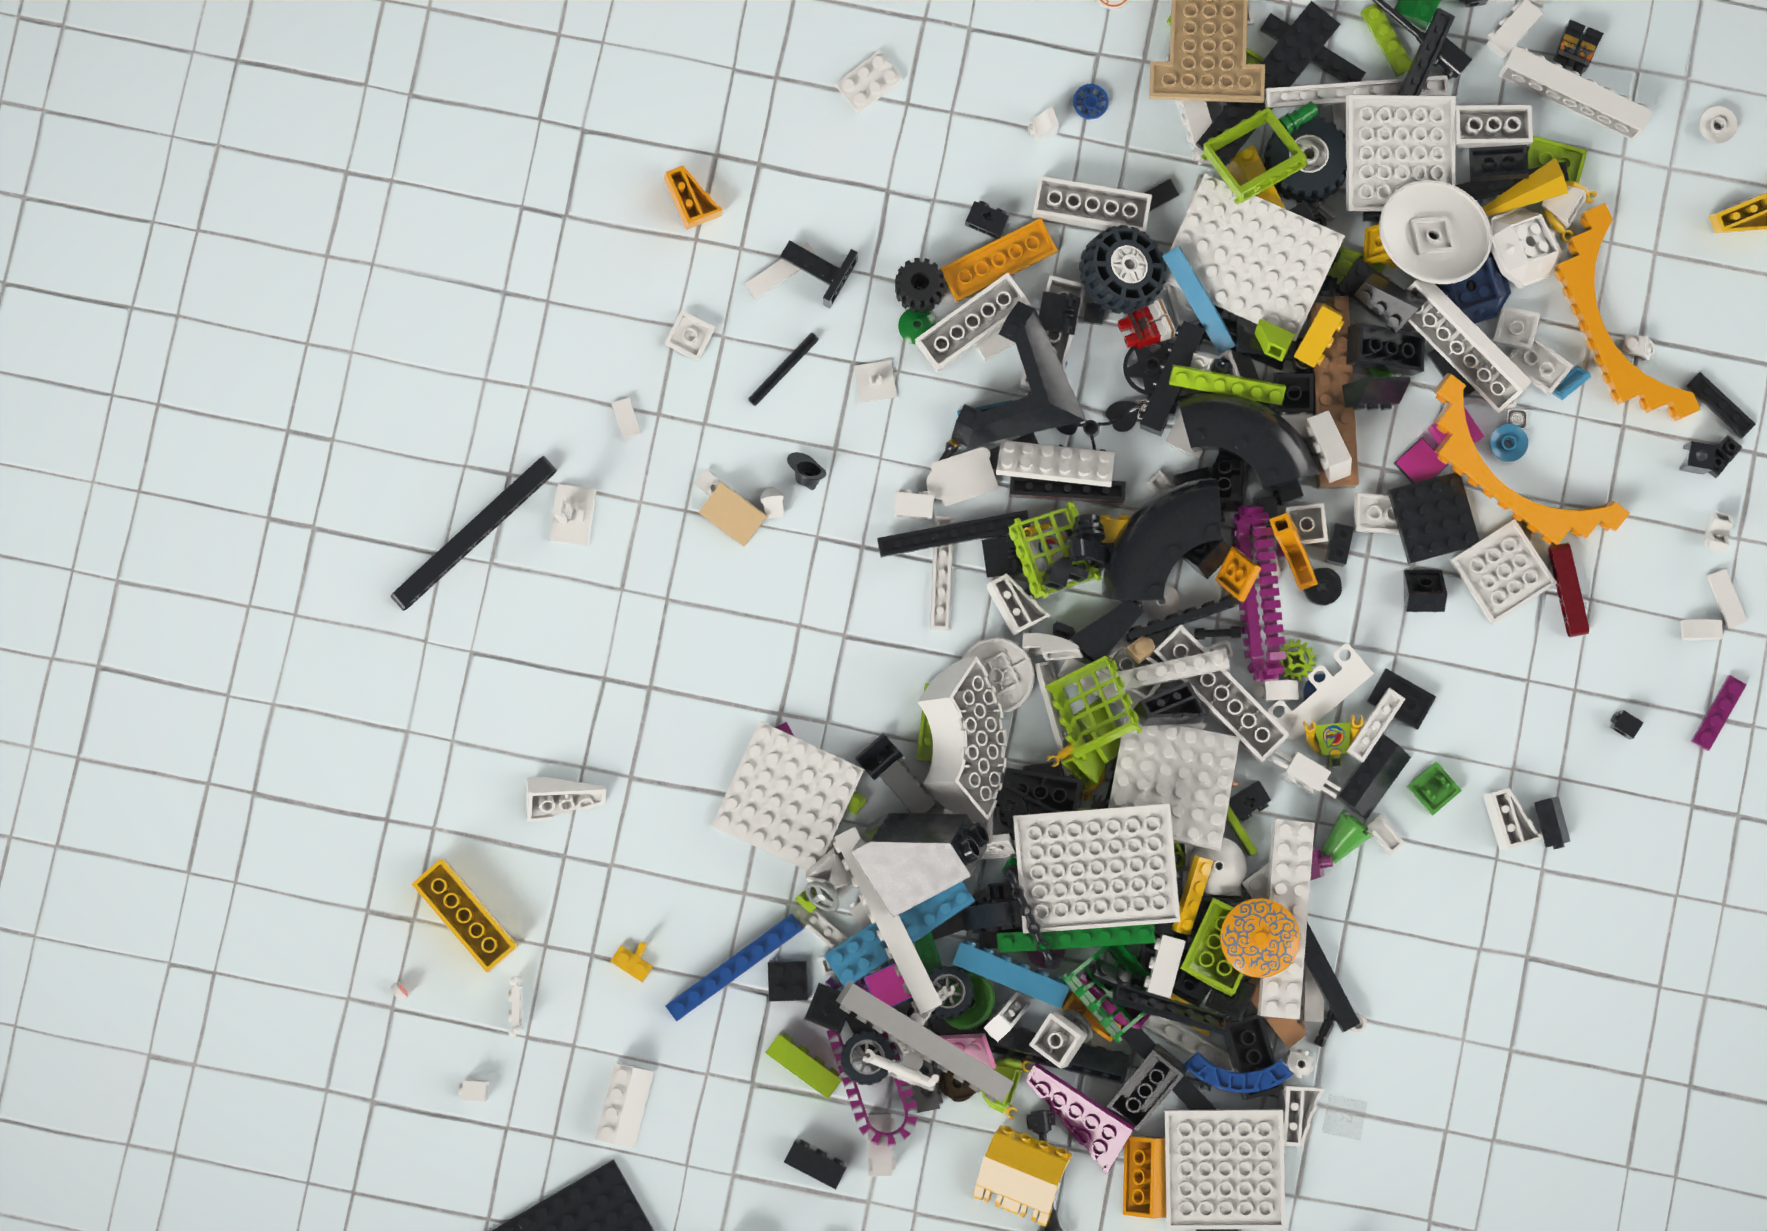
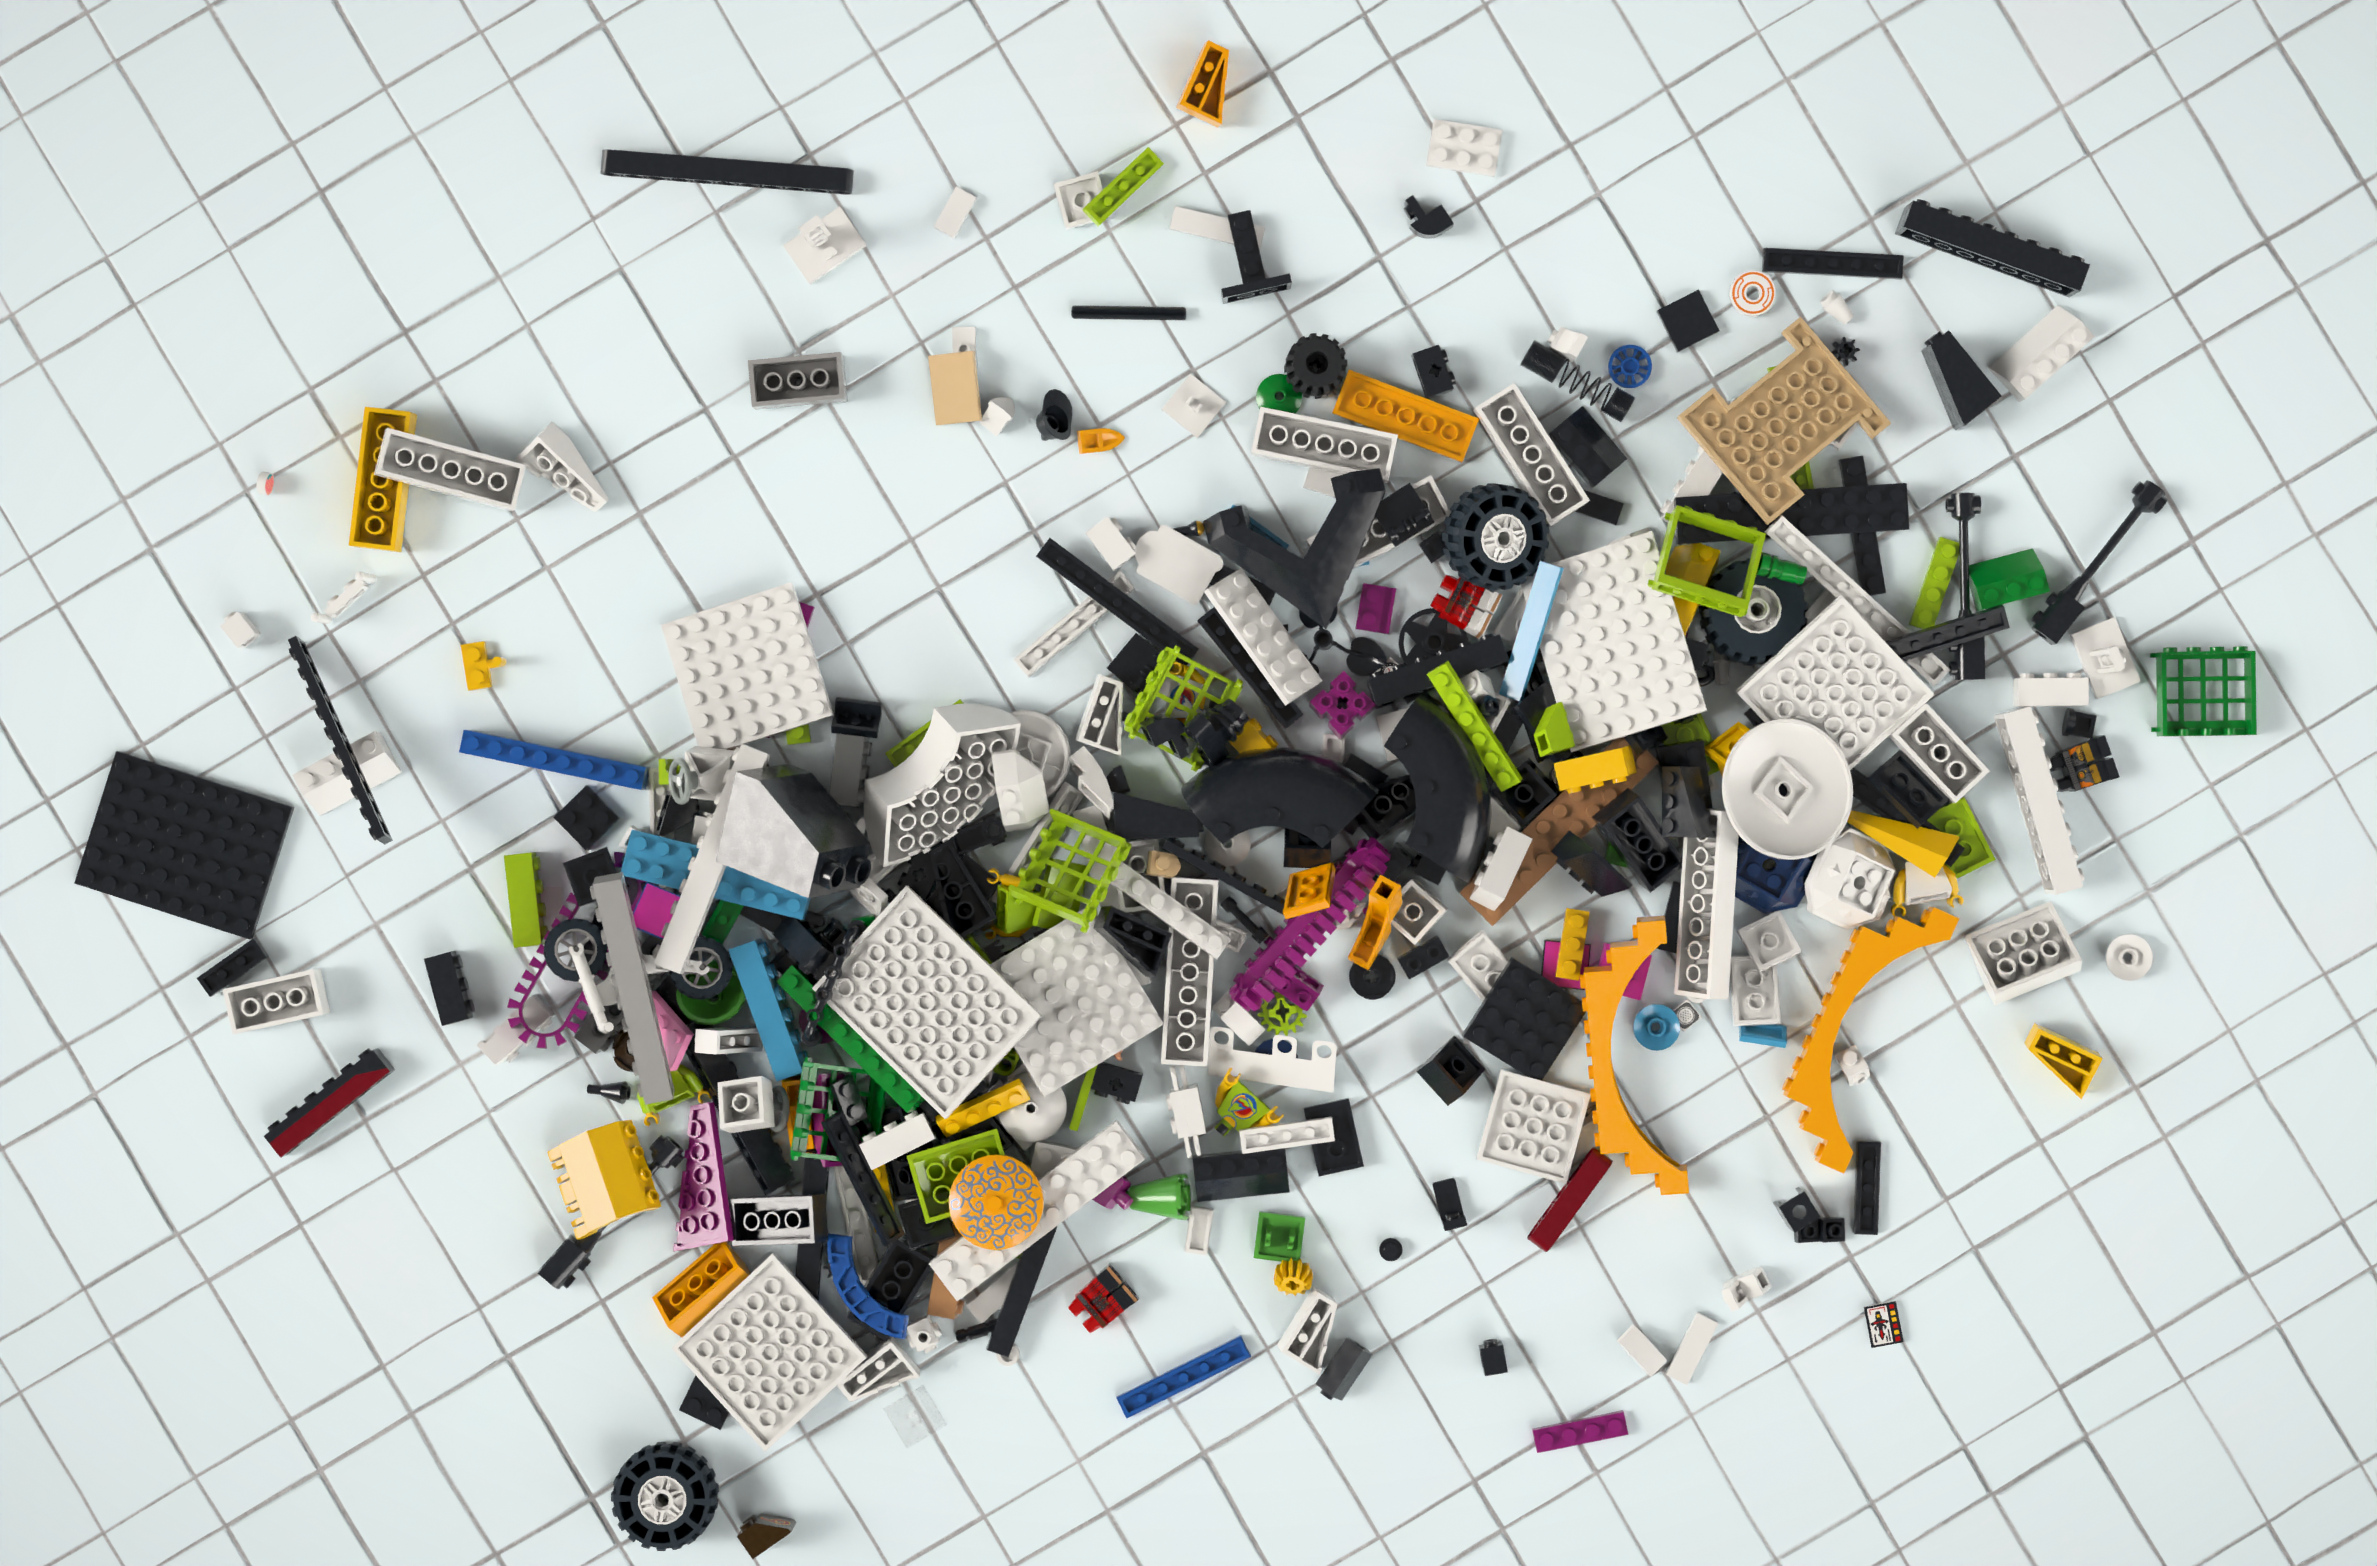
camera: 45 degrees right, 5 degrees up
none -> black plate [288,636,393,845]
none -> white brick [374,428,526,511]
none -> black cone [587,1081,631,1104]
none -> black slope [654,791,700,836]
none -> light grey brick [748,352,848,410]
none -> black piece [939,813,1008,856]
none -> white wedge [992,749,1049,832]
none -> hips [1068,1263,1139,1333]
none -> light orange plate [1077,428,1125,454]
none -> lime plate [1082,147,1164,227]
none -> blue tile [1116,1335,1251,1419]
none -> magenta bracket [1274,966,1324,1011]
none -> yellow gear [1274,1258,1313,1297]
none -> magenta brick [1309,671,1376,740]
none -> magenta plate [1355,583,1396,635]
none -> black plate [1379,1238,1402,1261]
none -> black brick [1403,195,1454,239]
none -> black bracket [1432,1178,1467,1231]
none -> black piece [1520,340,1635,422]
none -> black slope [1548,406,1627,489]
none -> yellow plate [1555,908,1590,981]
none -> black tile [1656,289,1720,353]
none -> white slope [1965,901,2082,1005]
none -> black tile [2062,708,2097,739]

